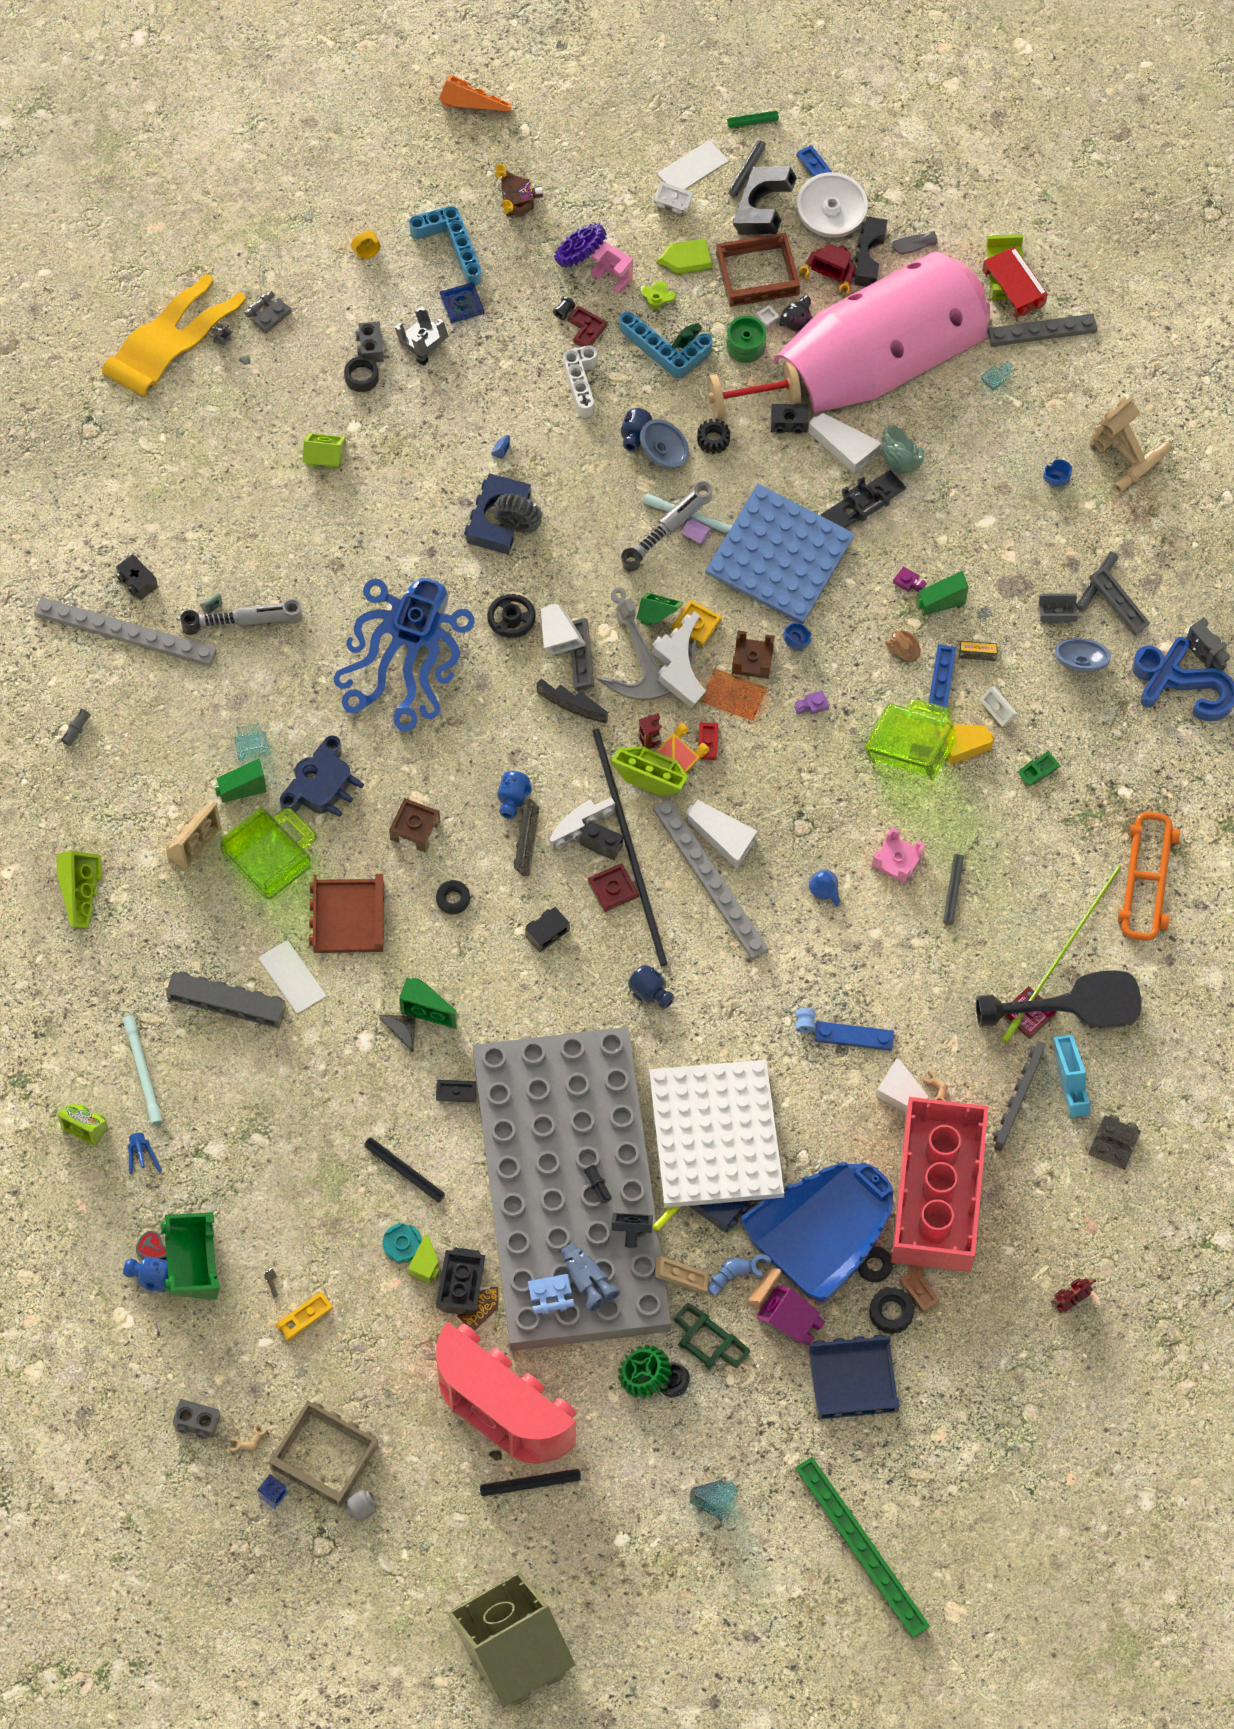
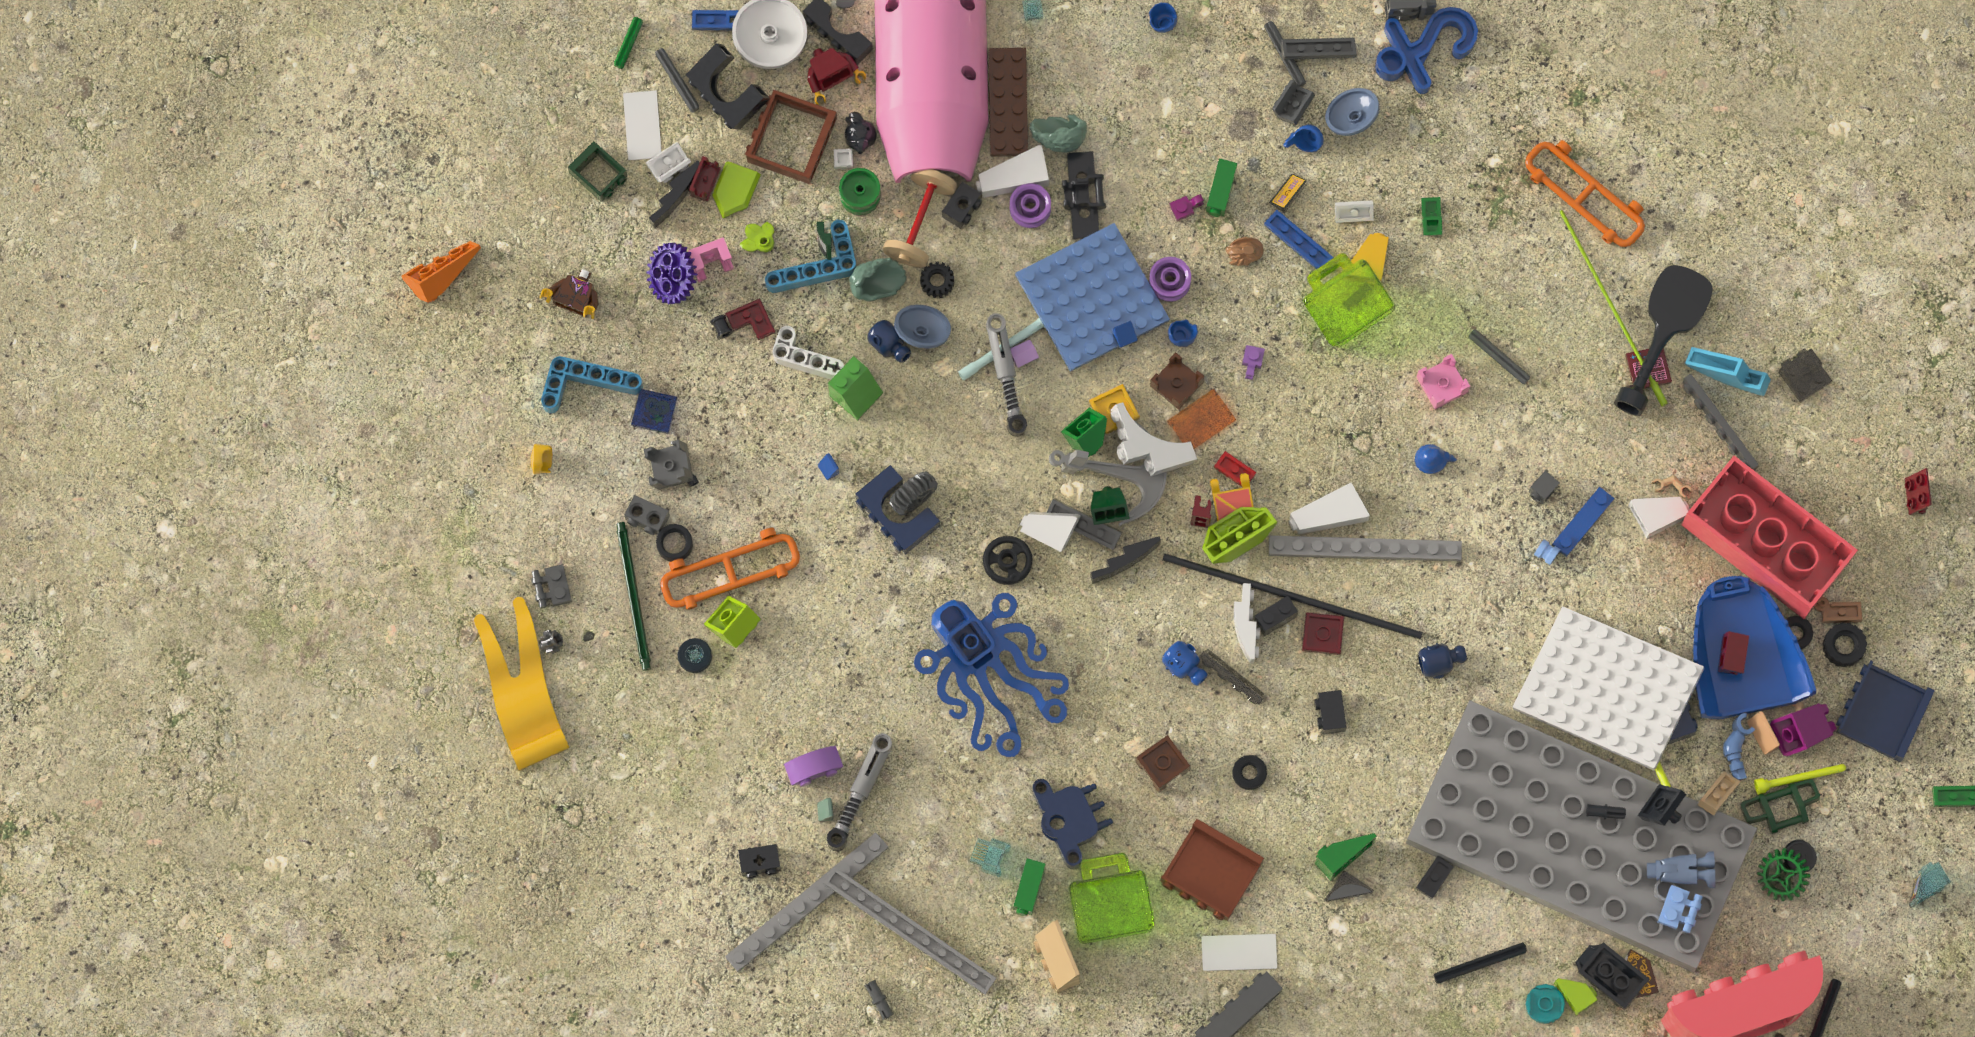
camera: 55 degrees left, 10 degrees up
none -> dark green window [568,141,628,202]
none -> dark green piece [616,522,651,671]
none -> black slope [649,160,700,229]
none -> orange bar [660,527,800,610]
none -> black wheel [677,638,712,673]
none -> dark red hinge [689,156,721,202]
none -> medium lavender brick [784,745,843,787]
none -> light grey plate [824,867,996,995]
none -> bright green slope [828,356,883,421]
none -> sand green hair [849,258,907,302]
none -> reddish brown plate [989,47,1028,157]
none -> medium lavender wheel [1010,183,1051,228]
none -> dark green torso [1090,486,1130,525]
none -> blue slope [1112,321,1138,348]
none -> medium lavender wheel [1149,257,1191,302]
none -> blue hat [1283,124,1324,152]
none -> dark grey brick [1529,470,1560,504]
none -> dark red hinge [1718,631,1749,675]
none -> neon yellow piece [1754,764,1846,795]

